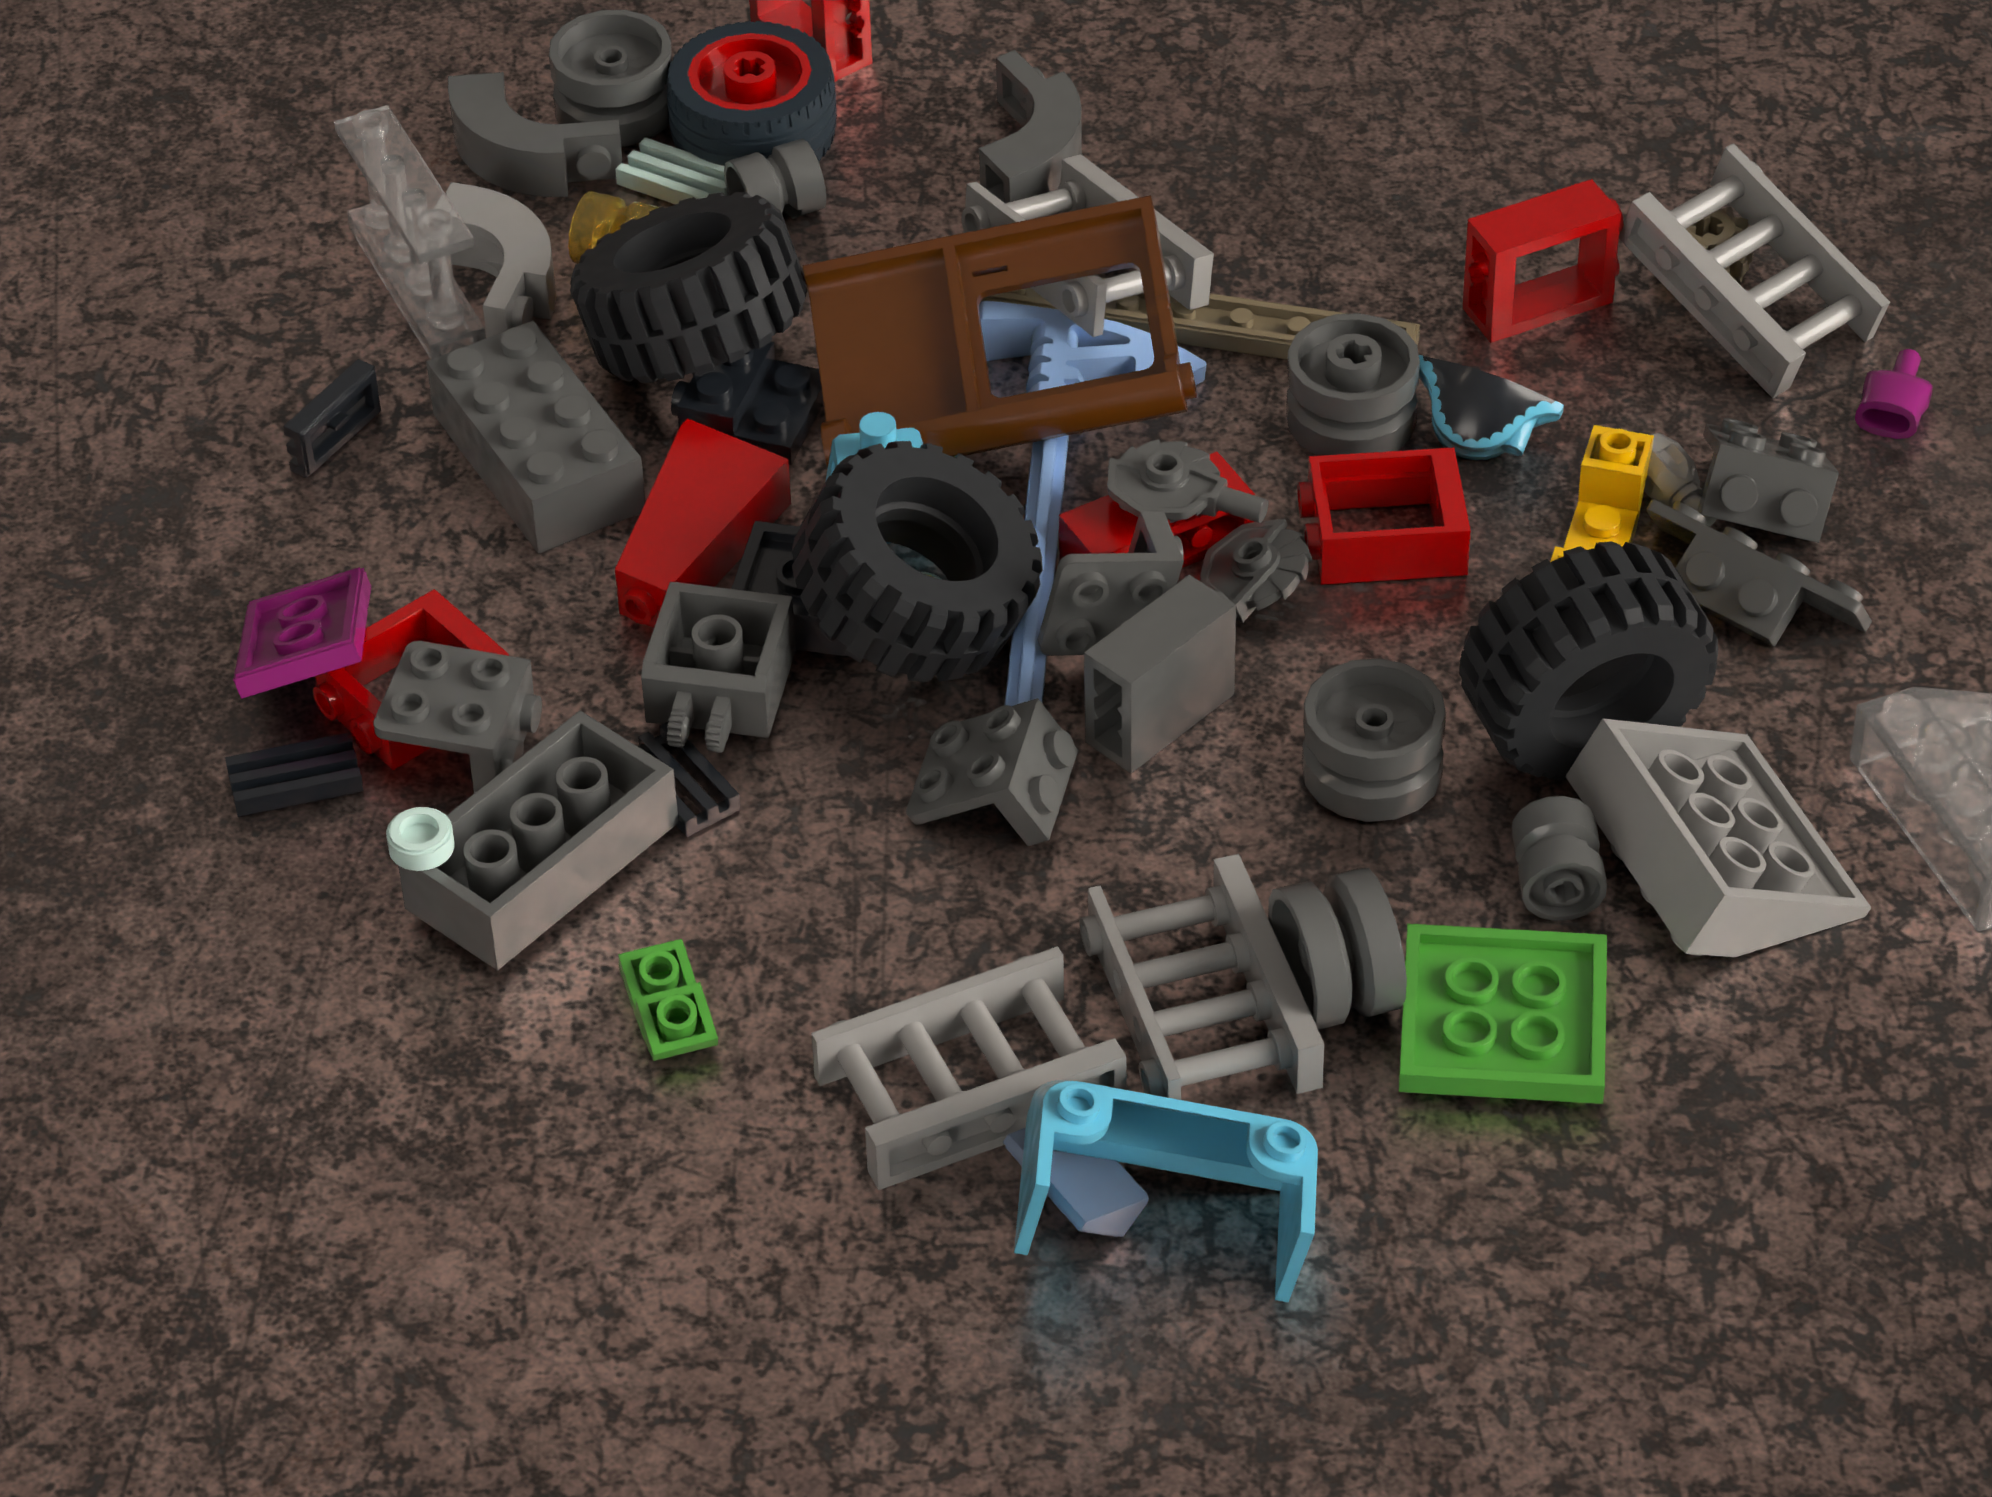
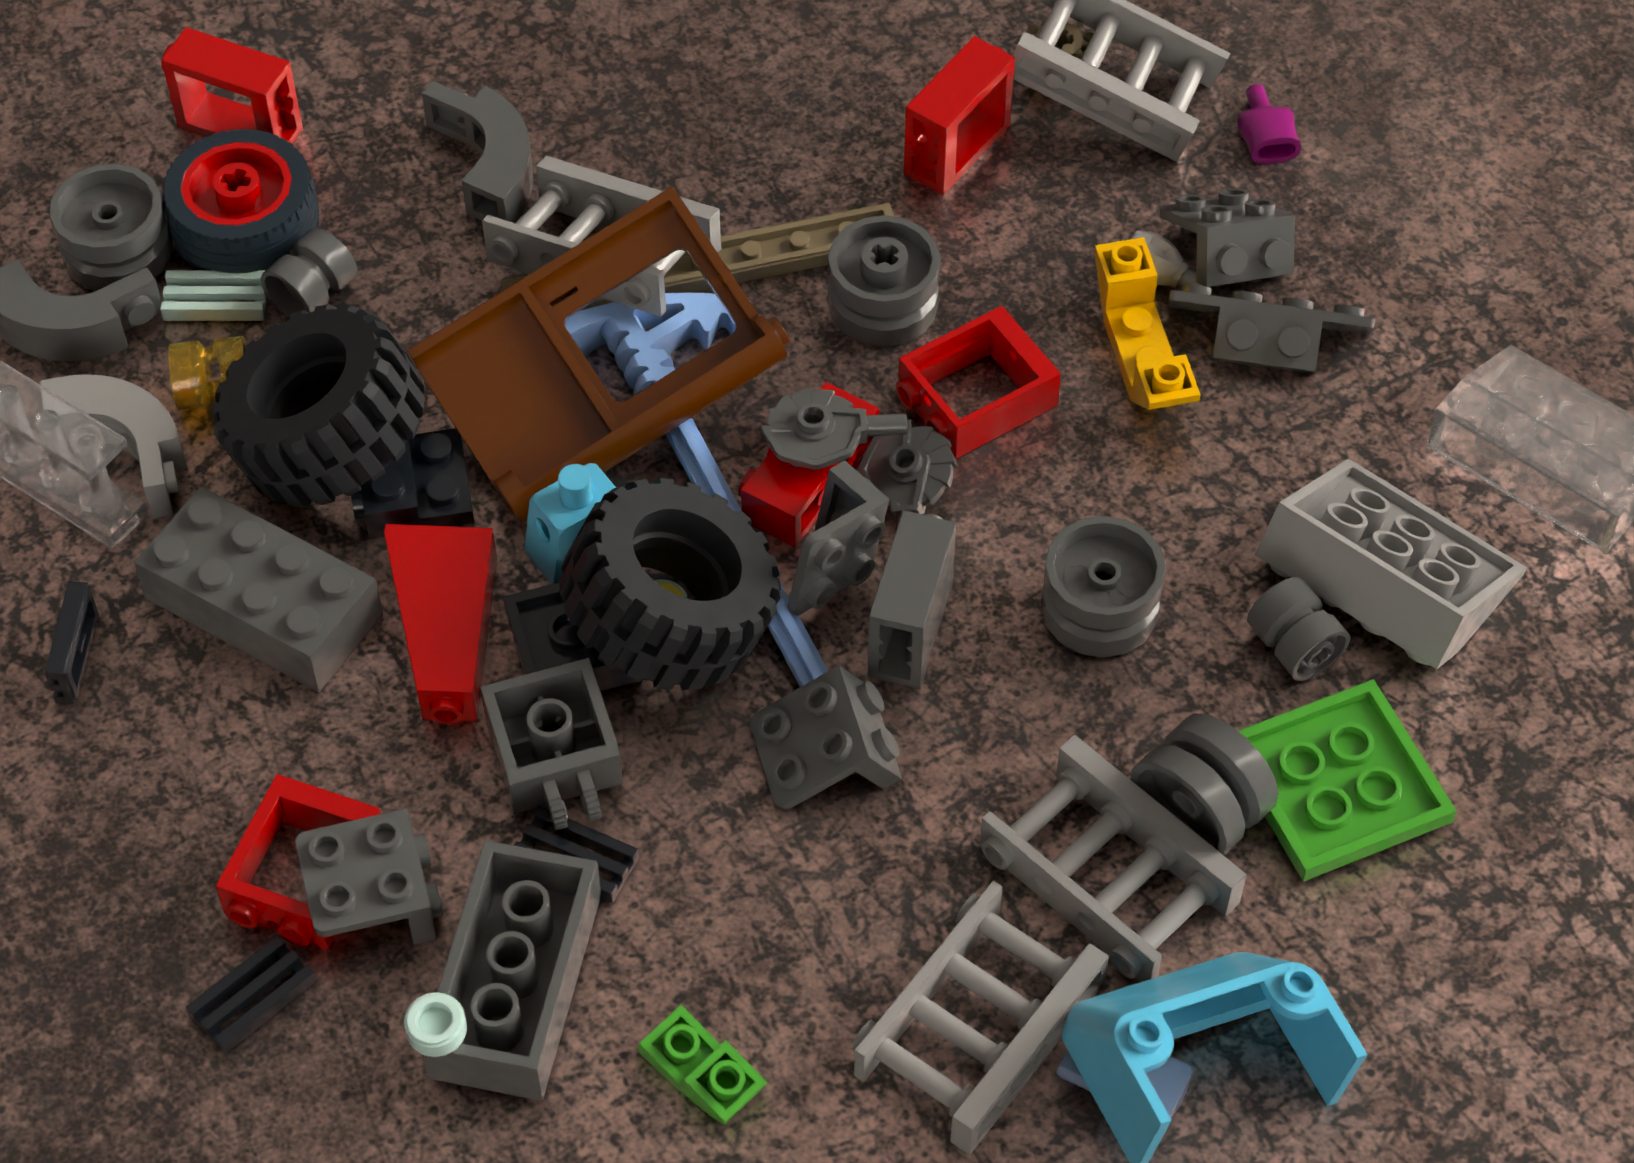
camera: 30 degrees left, 10 degrees up
magenta tile [233,567,371,699] -> none
hat [1419,355,1564,460] -> none
black tyre [1459,541,1719,780] -> none

